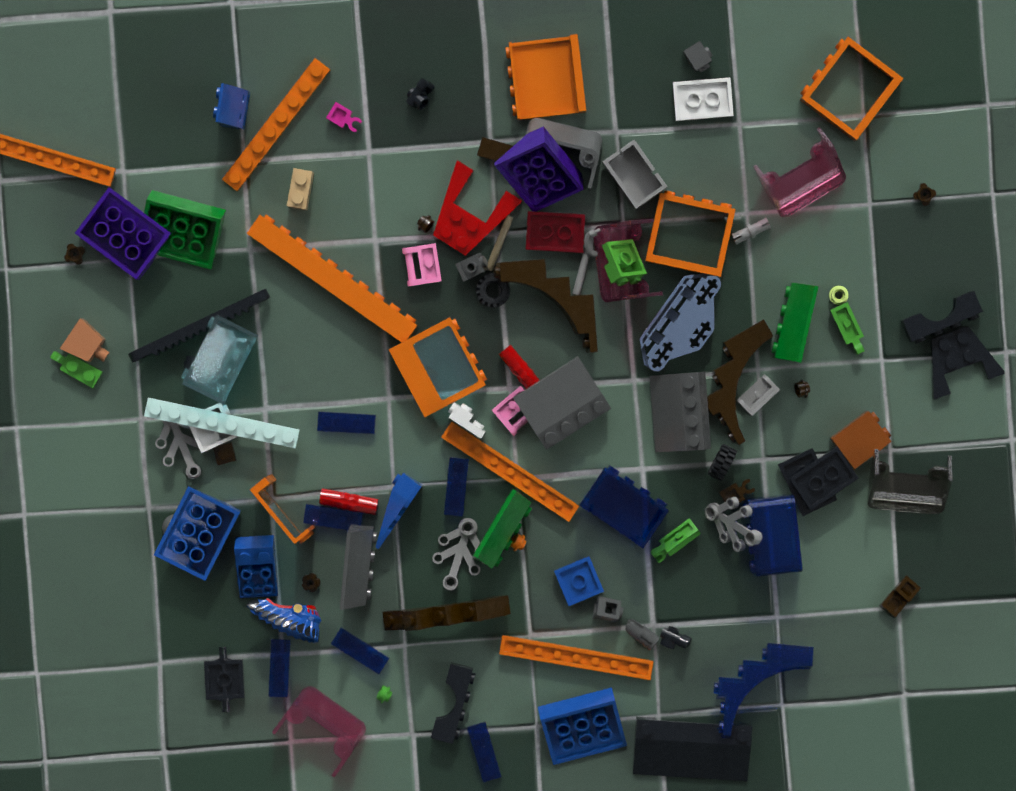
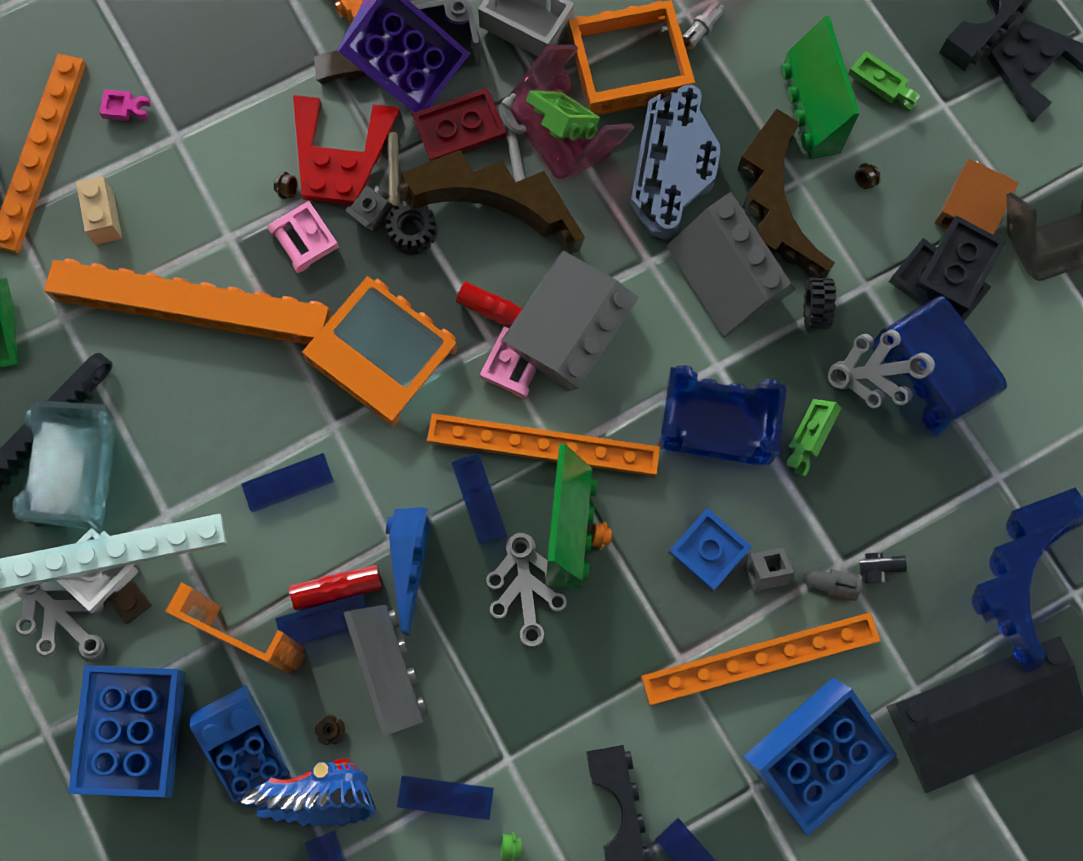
camera: 25 degrees left, 15 degrees down
dark brown arch [382,595,511,631] -> none
black plate [406,78,435,110] -> none
white plate [448,402,486,438] -> none
dark brown plate [719,479,755,503] -> none
light grey hinge [736,374,780,416] -> none
yellowish green plate [829,286,848,305] -> none

